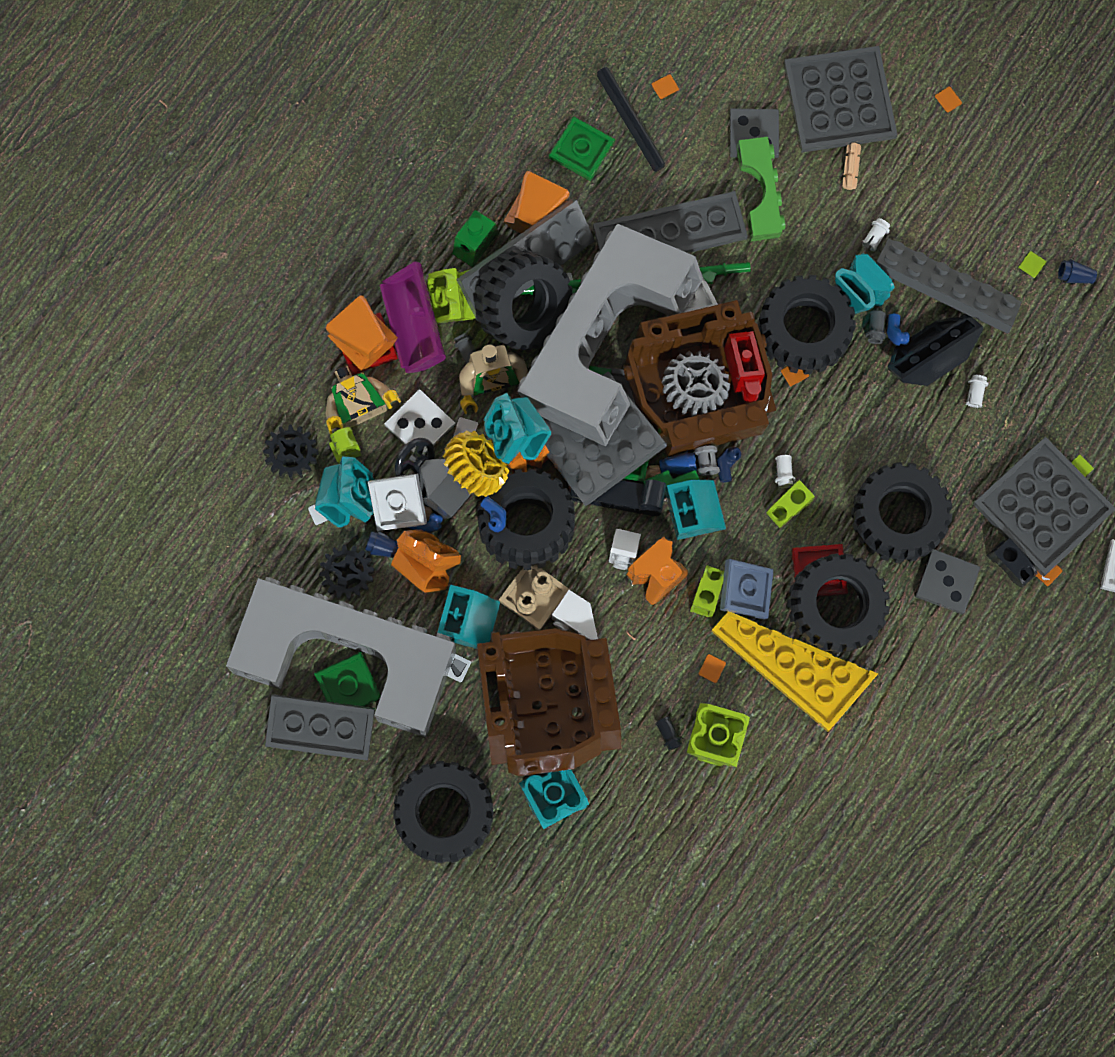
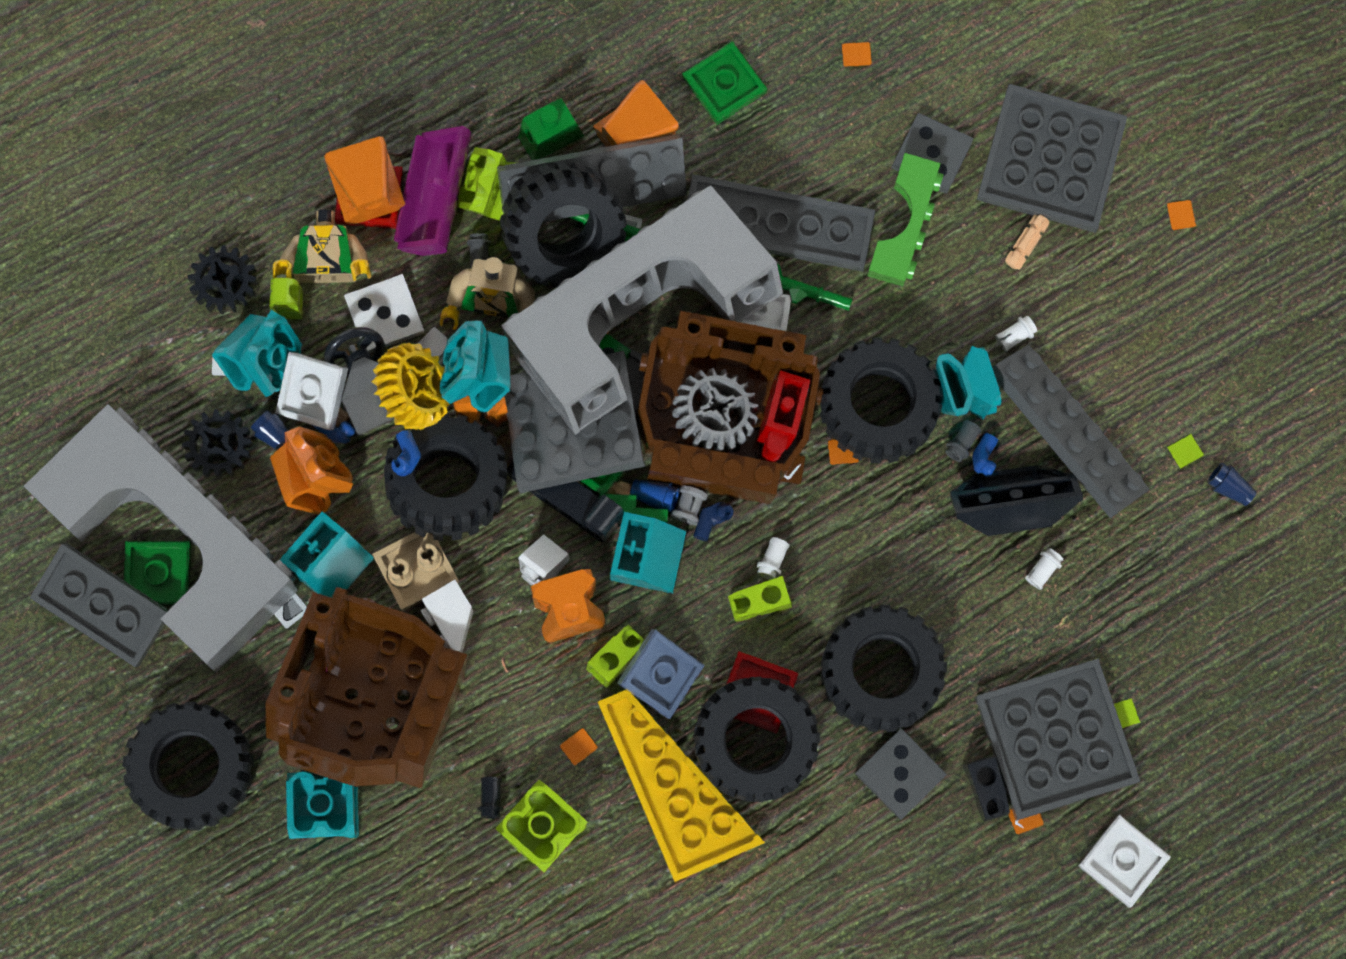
camera: 25 degrees right, 0 degrees up
black axle [597,67,665,172] -> none

